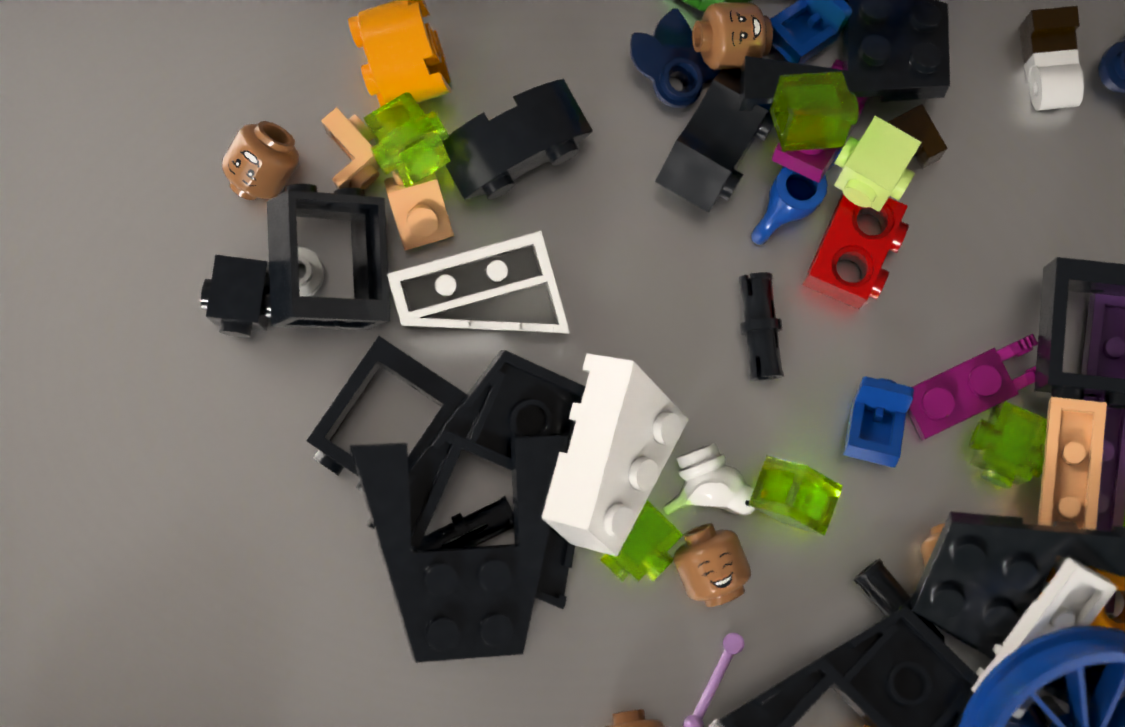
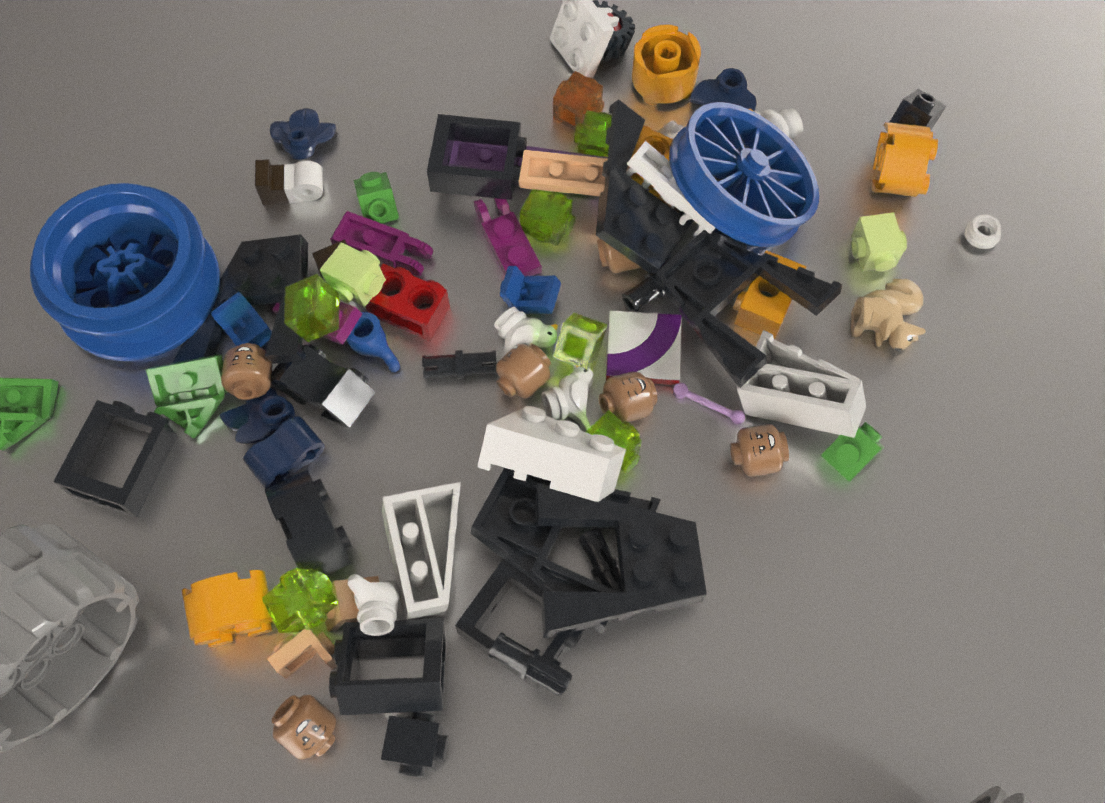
camera: 90 degrees left, 15 degrees down
none -> dark blue axle [243,416,325,489]
none -> magenta hinge [330,211,434,277]
none -> white animal [347,574,400,636]
none -> bright green bracket [353,172,399,224]
none -> black axle [488,632,572,696]
none -> white animal [494,307,558,362]
none -> medium nougat head [496,343,551,399]
none -> tile [606,311,682,385]

